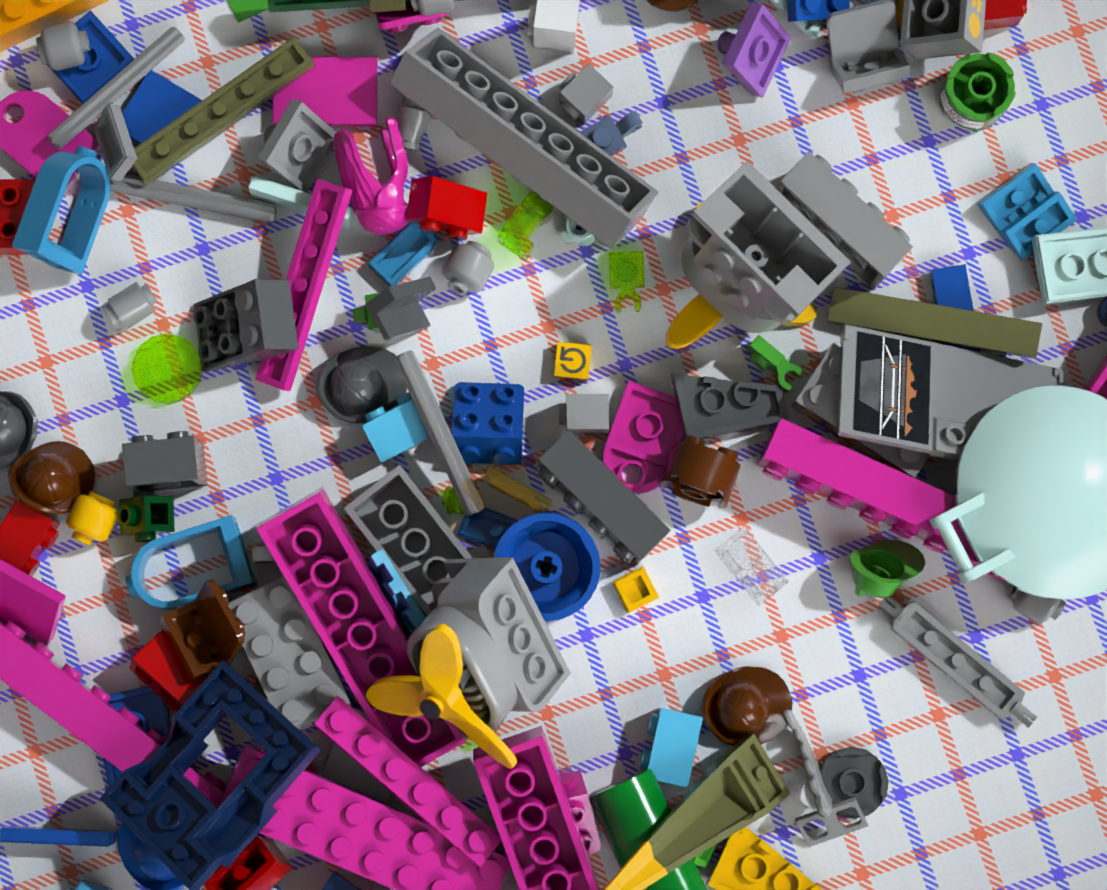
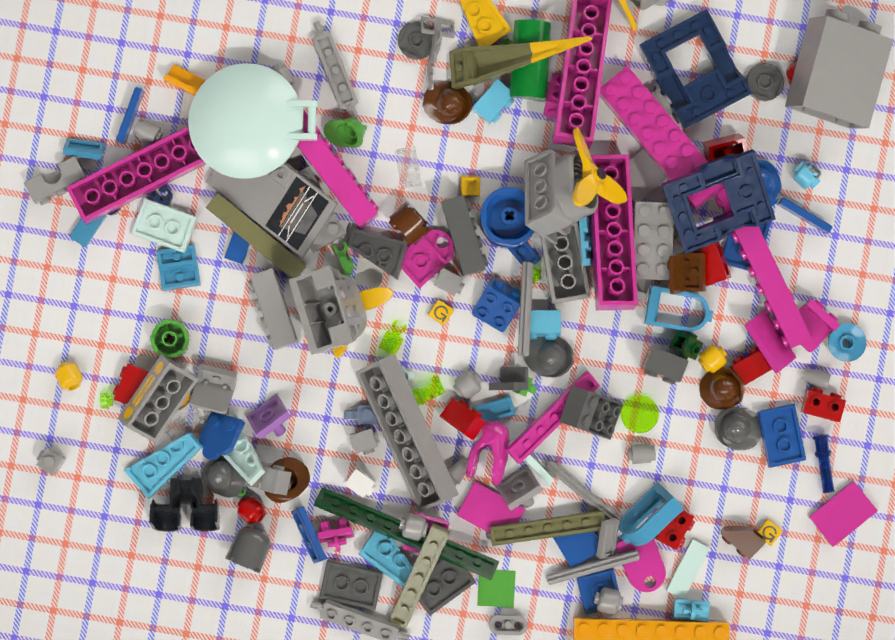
camera: 150 degrees left, 5 degrees up
dark pink plate [313,696,502,867] -> none
clear yellow tile [483,466,552,513] -> none

